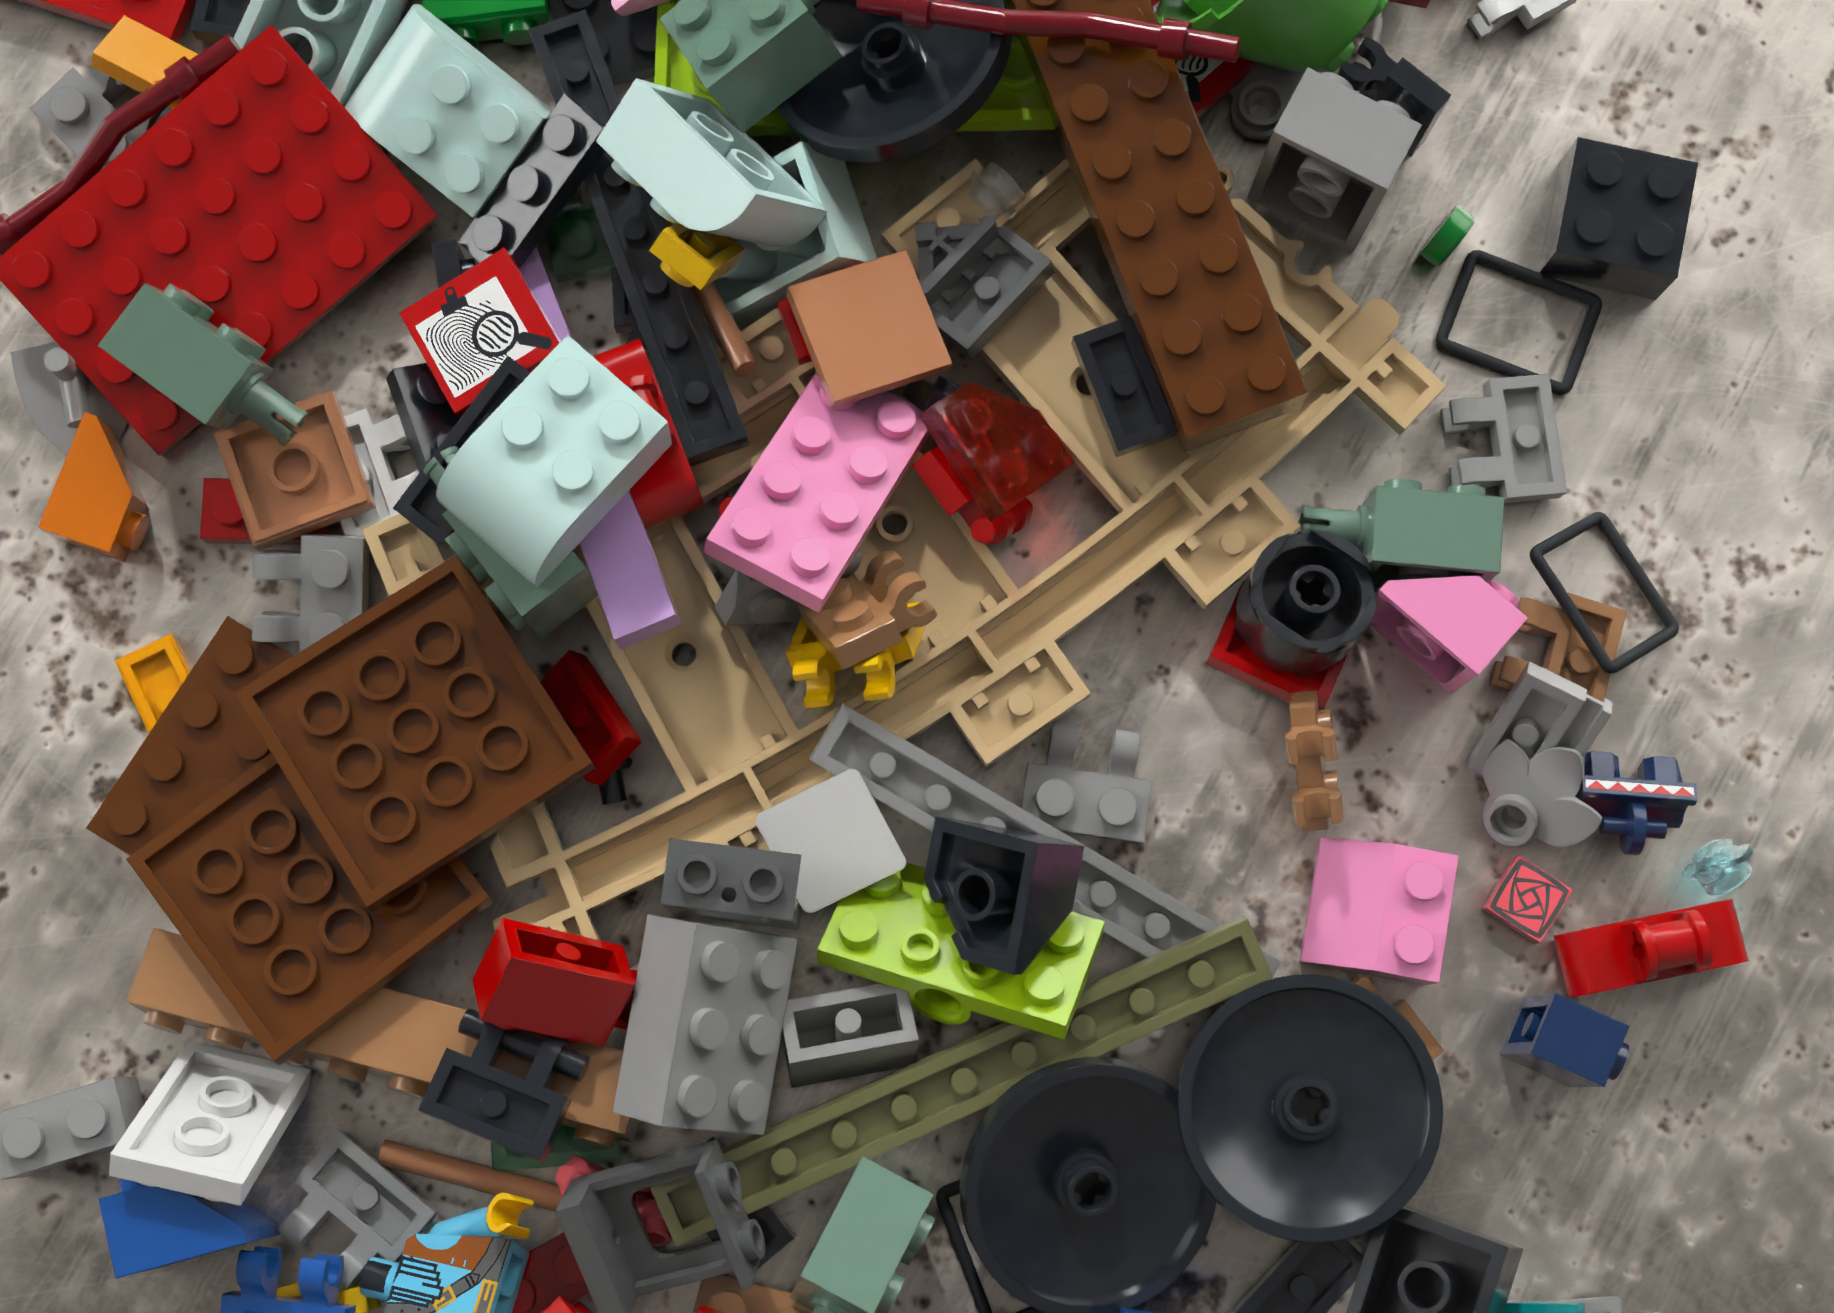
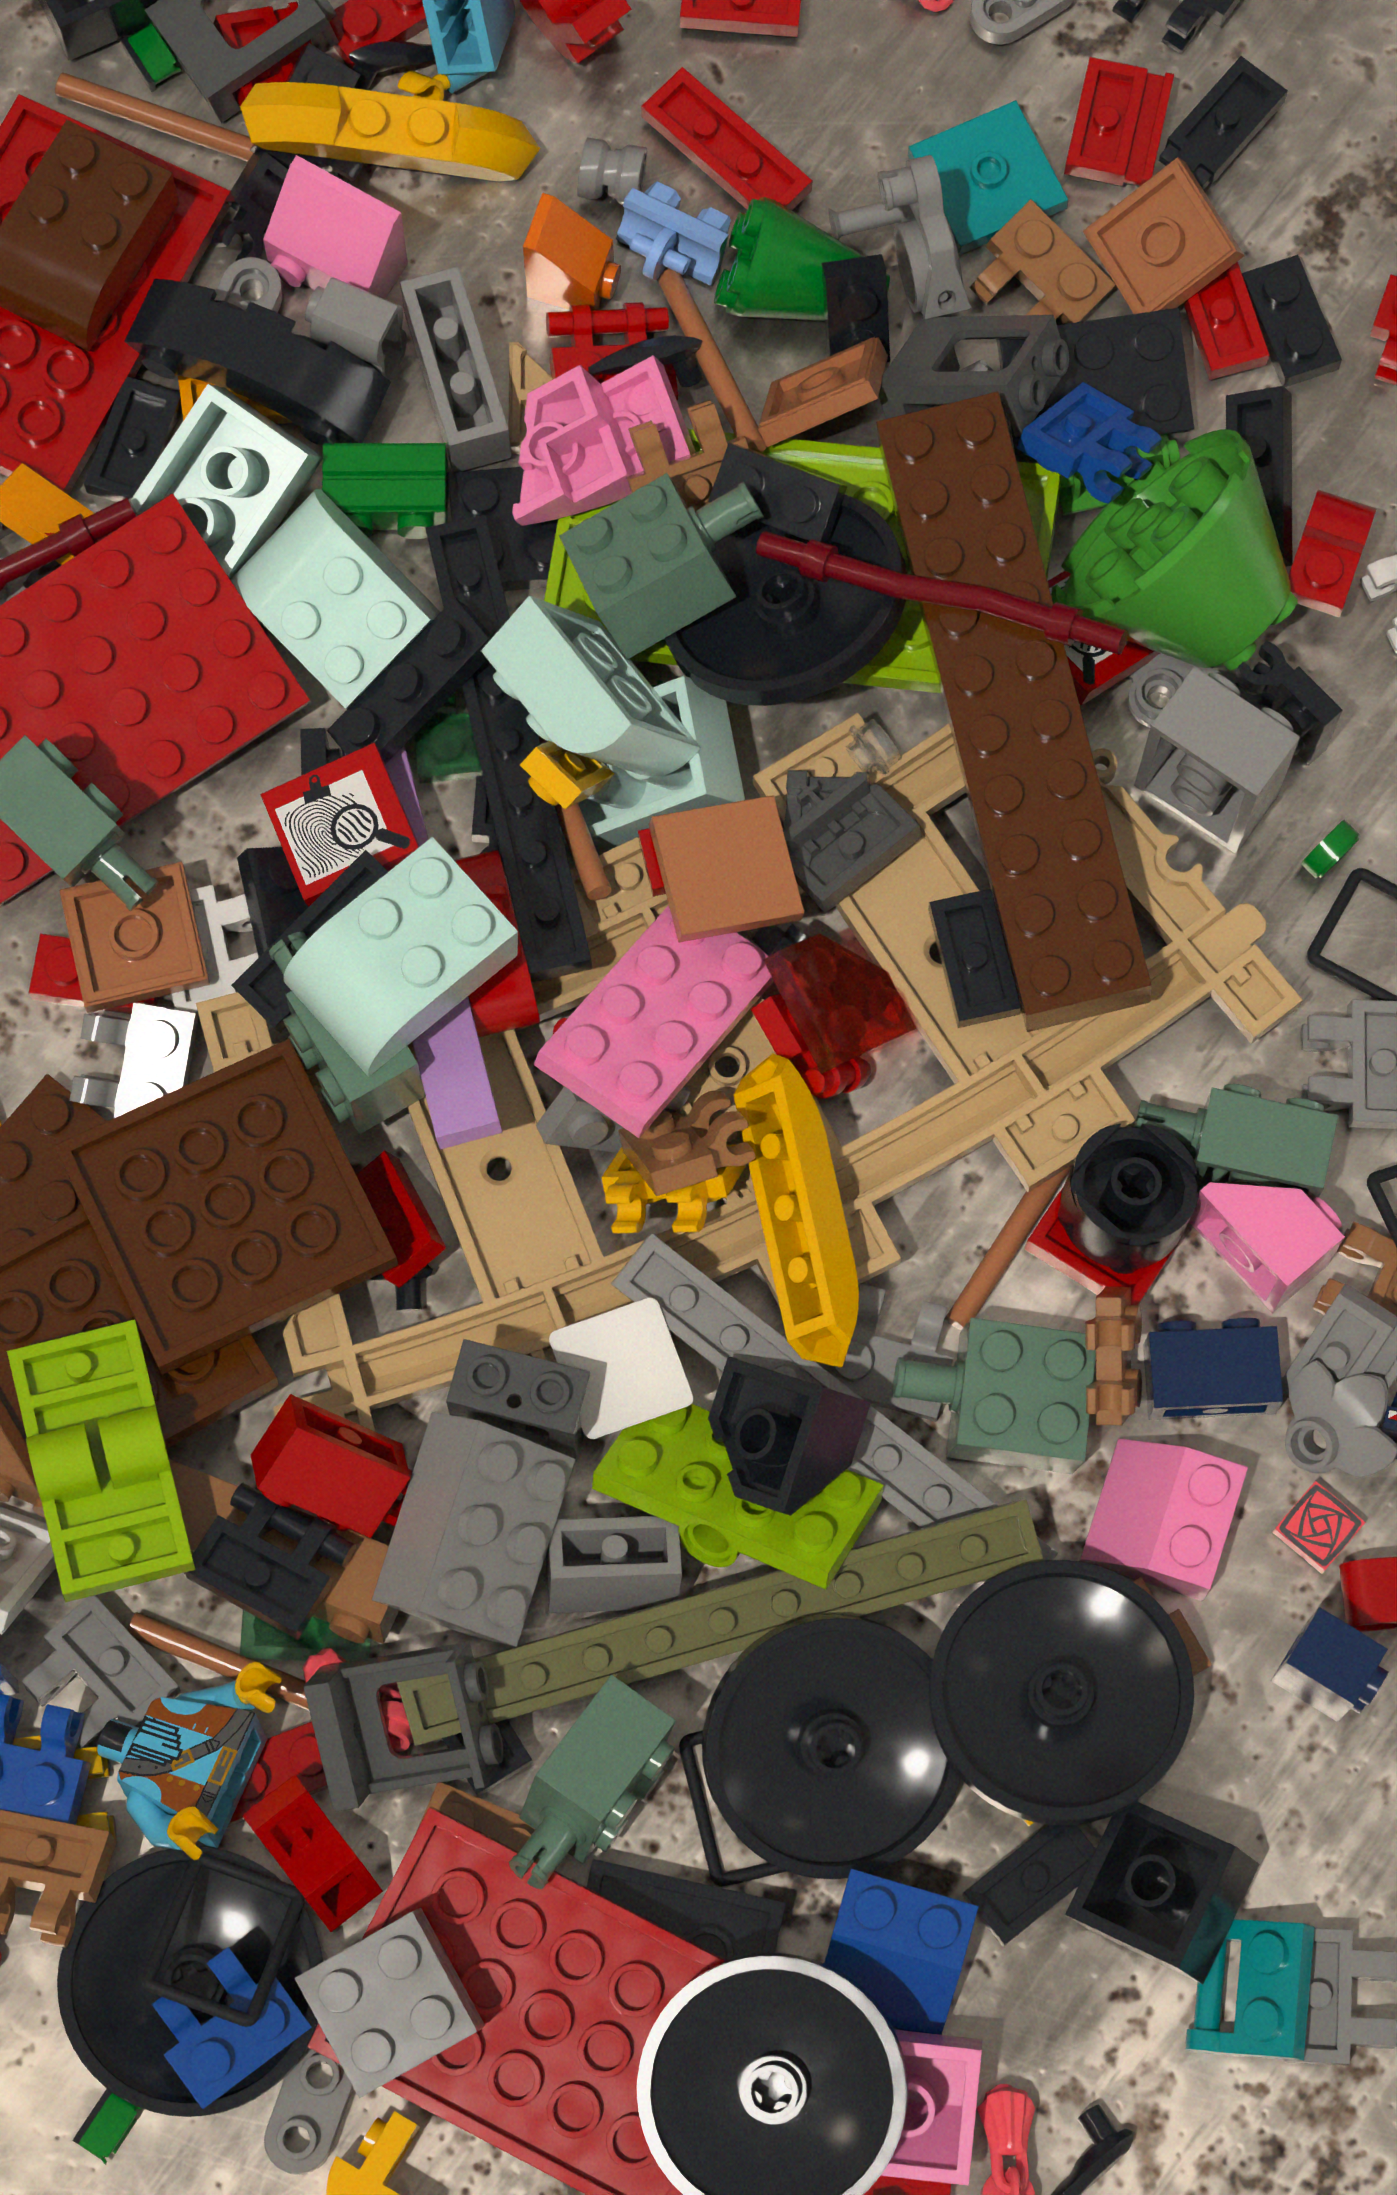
camera: 10 degrees right, 5 degrees down
none -> lime plate [7,1320,195,1603]
none -> yellow brick [733,1053,859,1368]
none -> sand green brick [892,1317,1096,1474]
none -> nougat bar [945,1165,1073,1330]
none -> dark blue brick [1143,1318,1283,1420]

